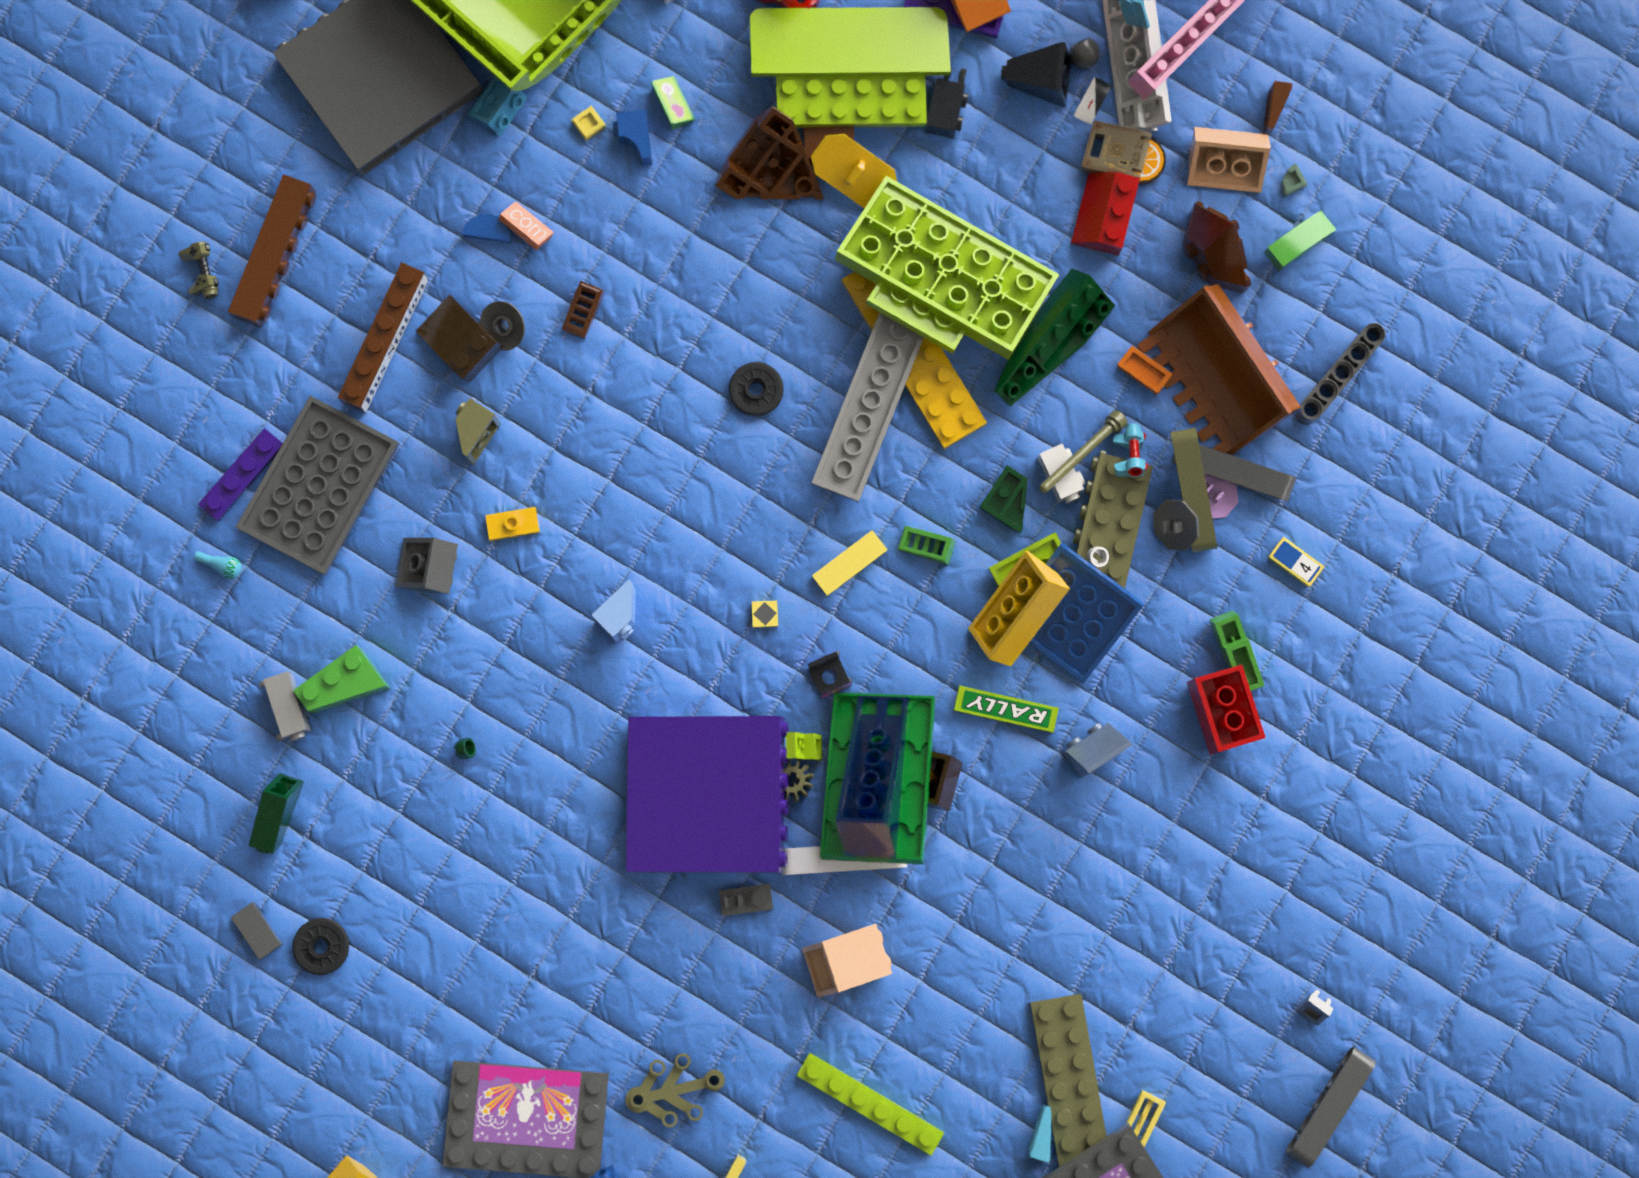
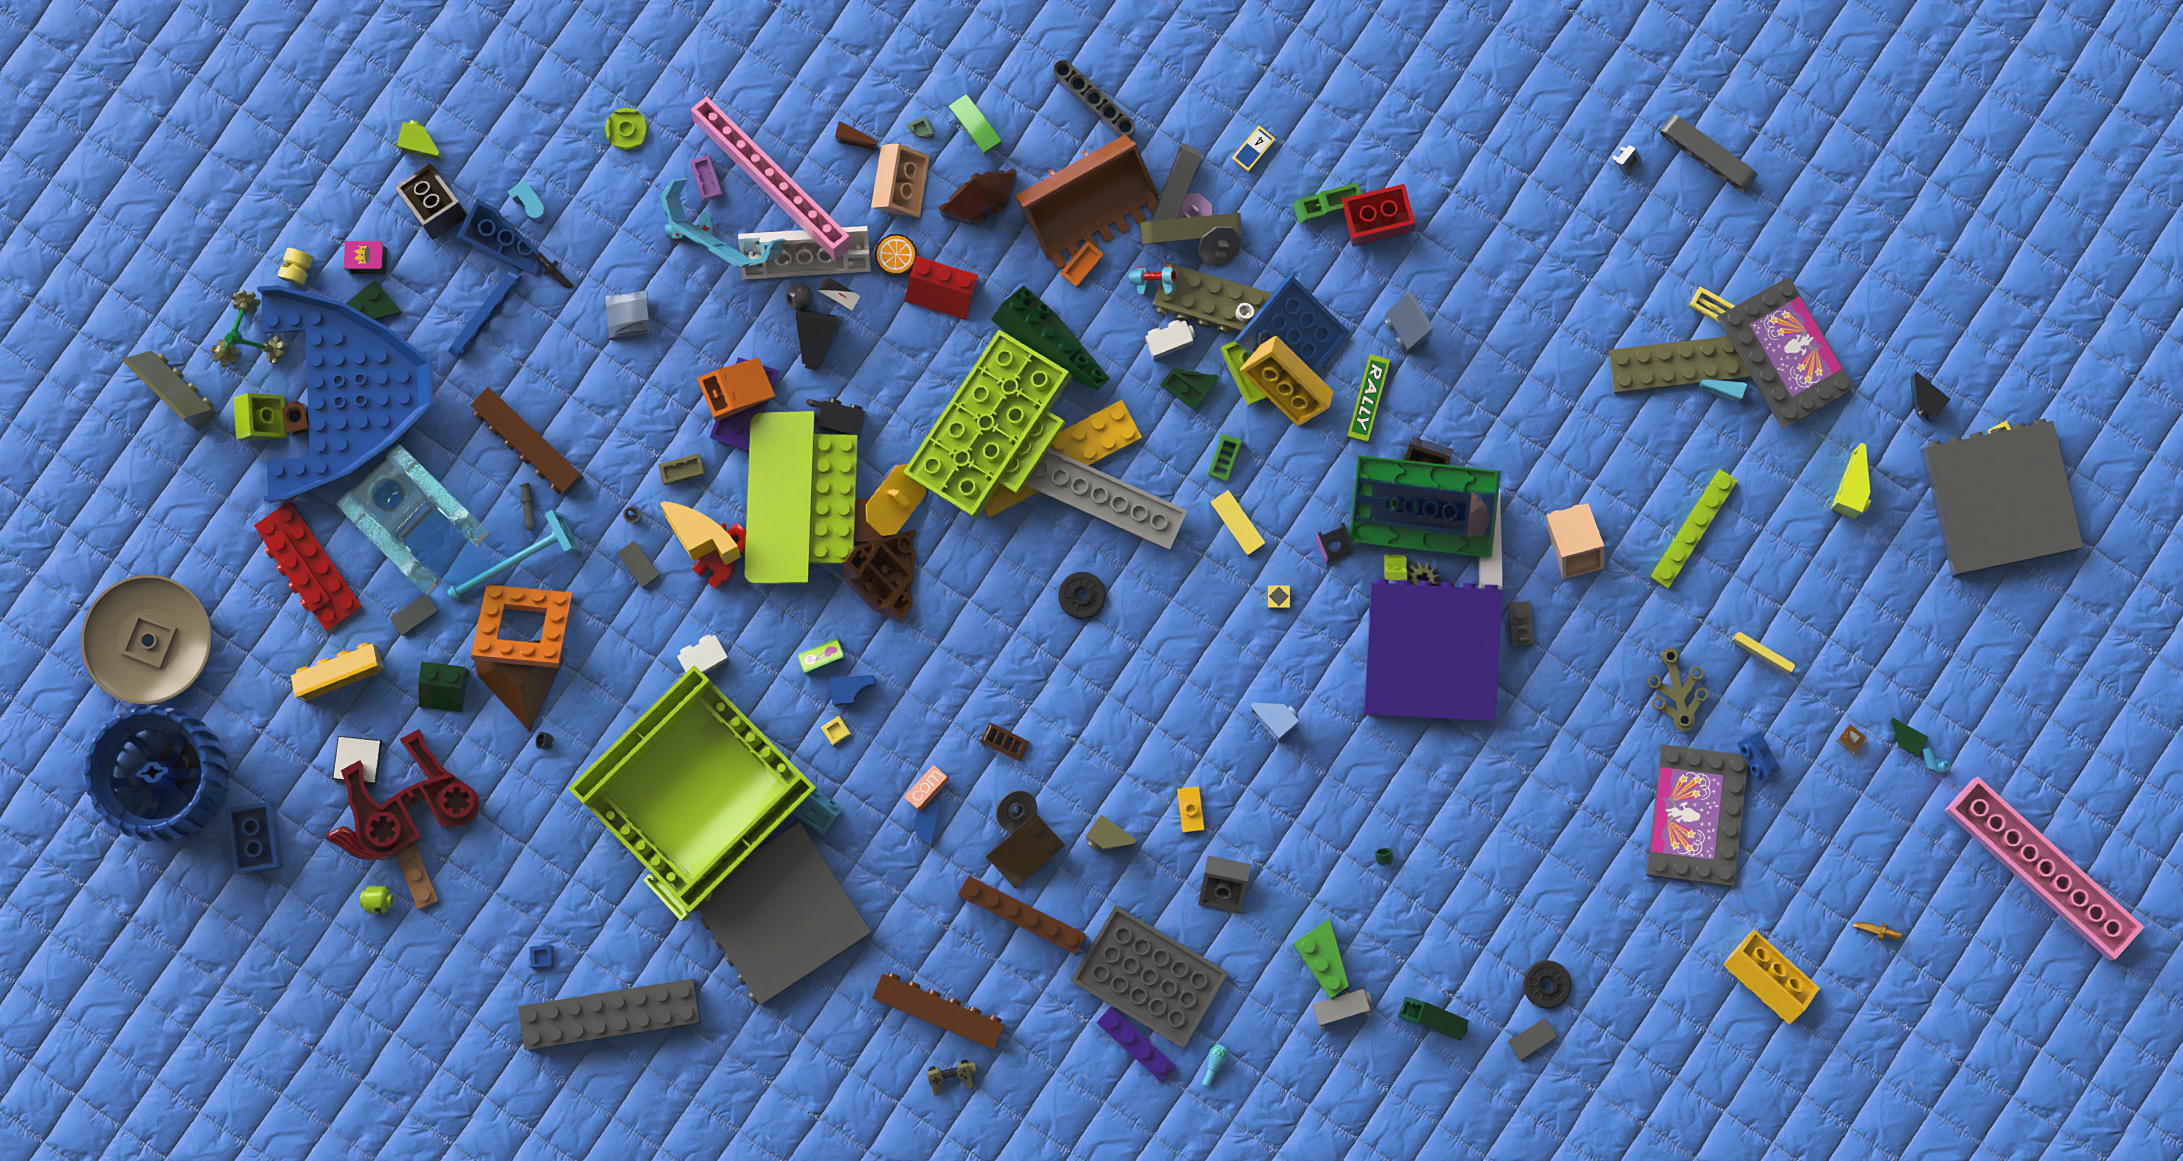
camera: 80 degrees left, 0 degrees up
olive piece [1039,410,1128,493] -> none
dark tan container [1081,120,1152,182] -> none

